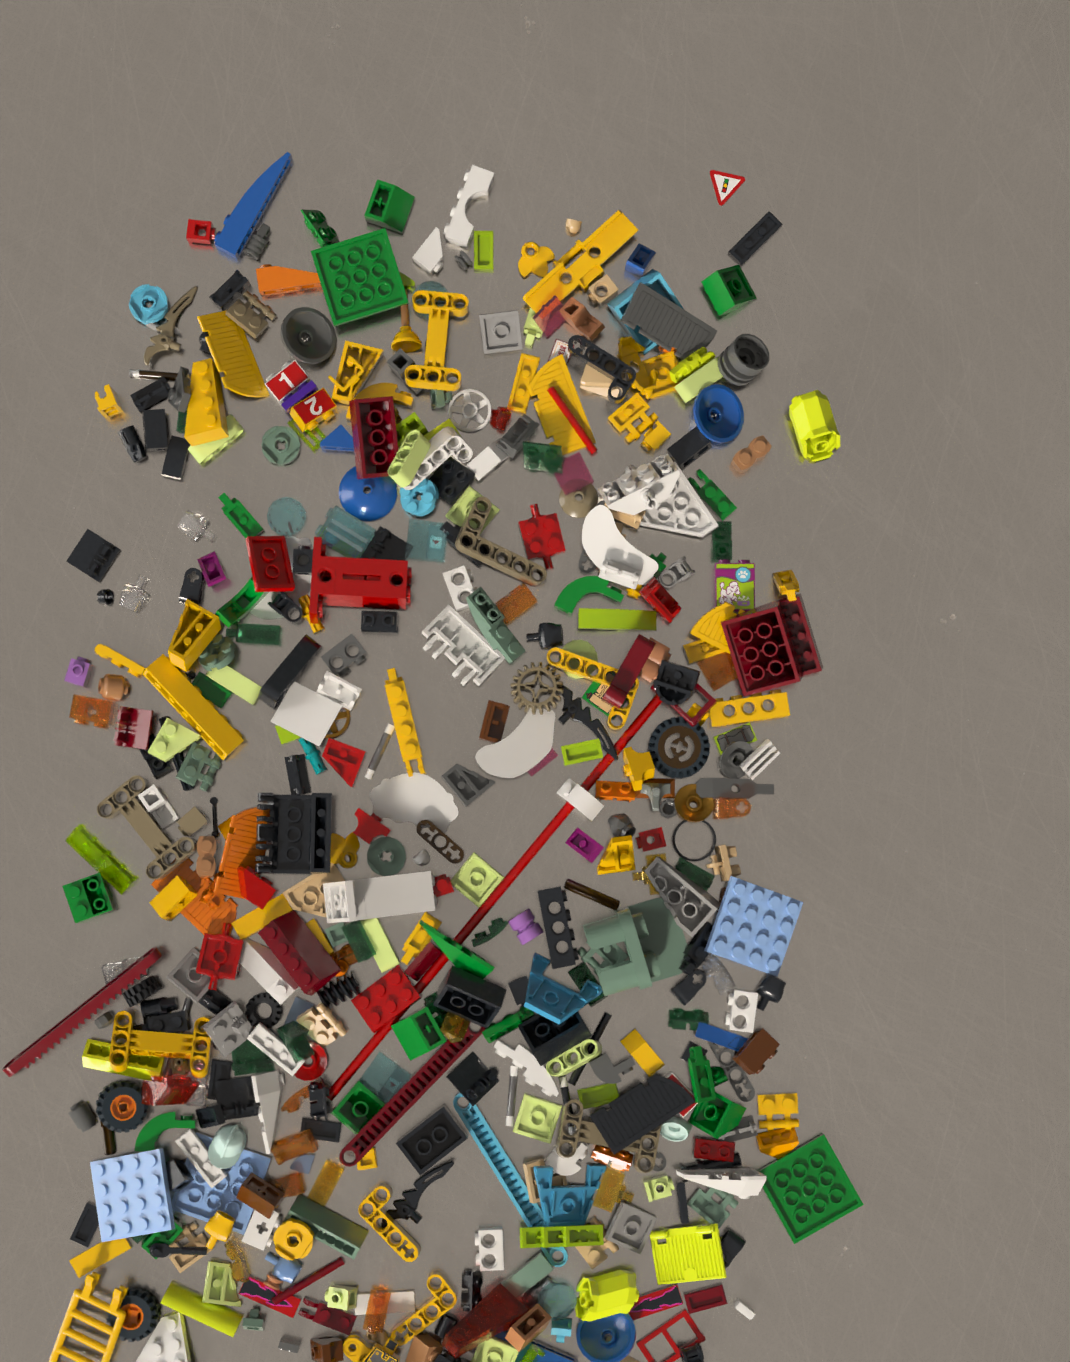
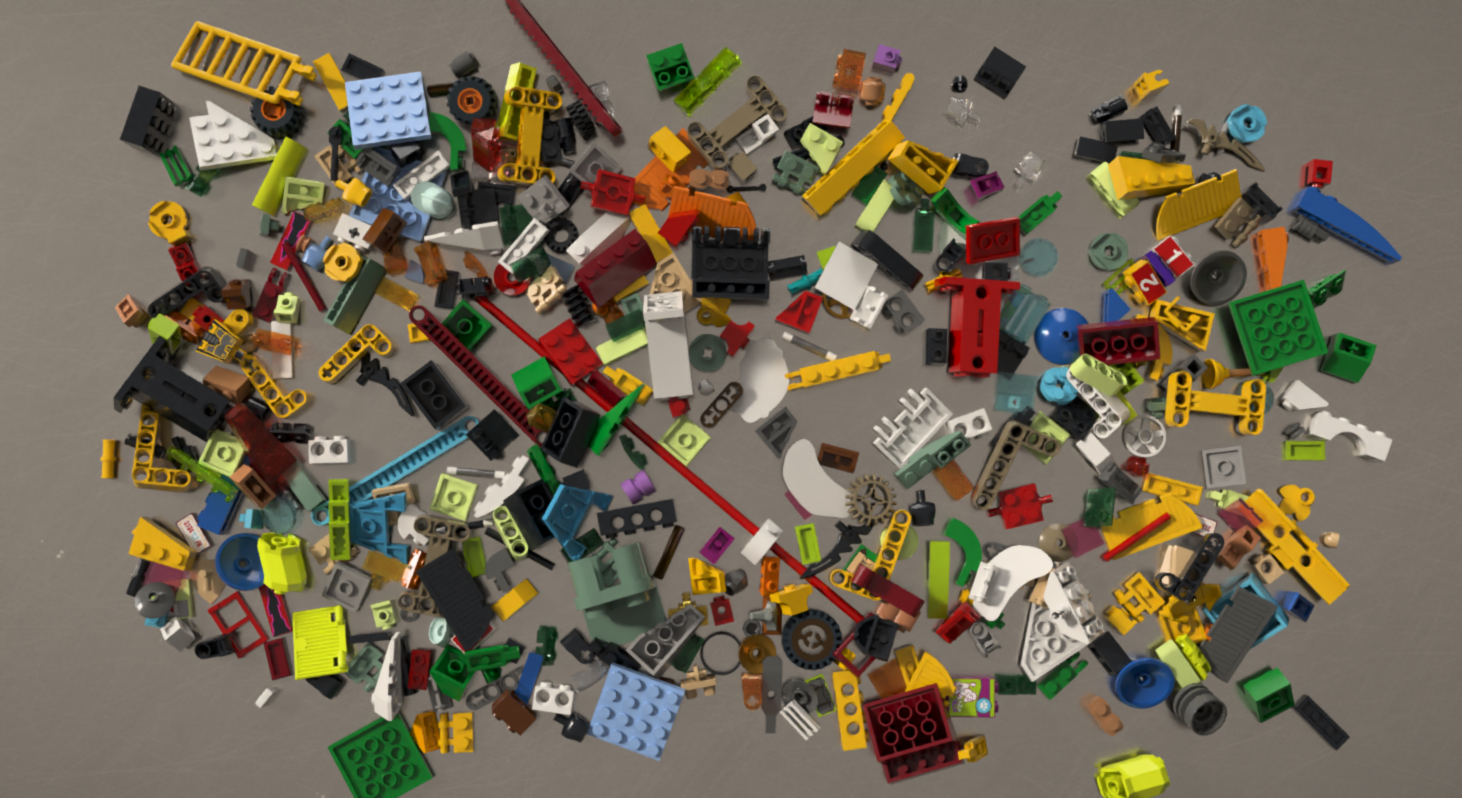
camera: 90 degrees right, 0 degrees up
clear light blue tile [359,1052,412,1104] -> none
sticker [710,170,745,206] -> none
none -> dark grey hinge [356,148,401,187]

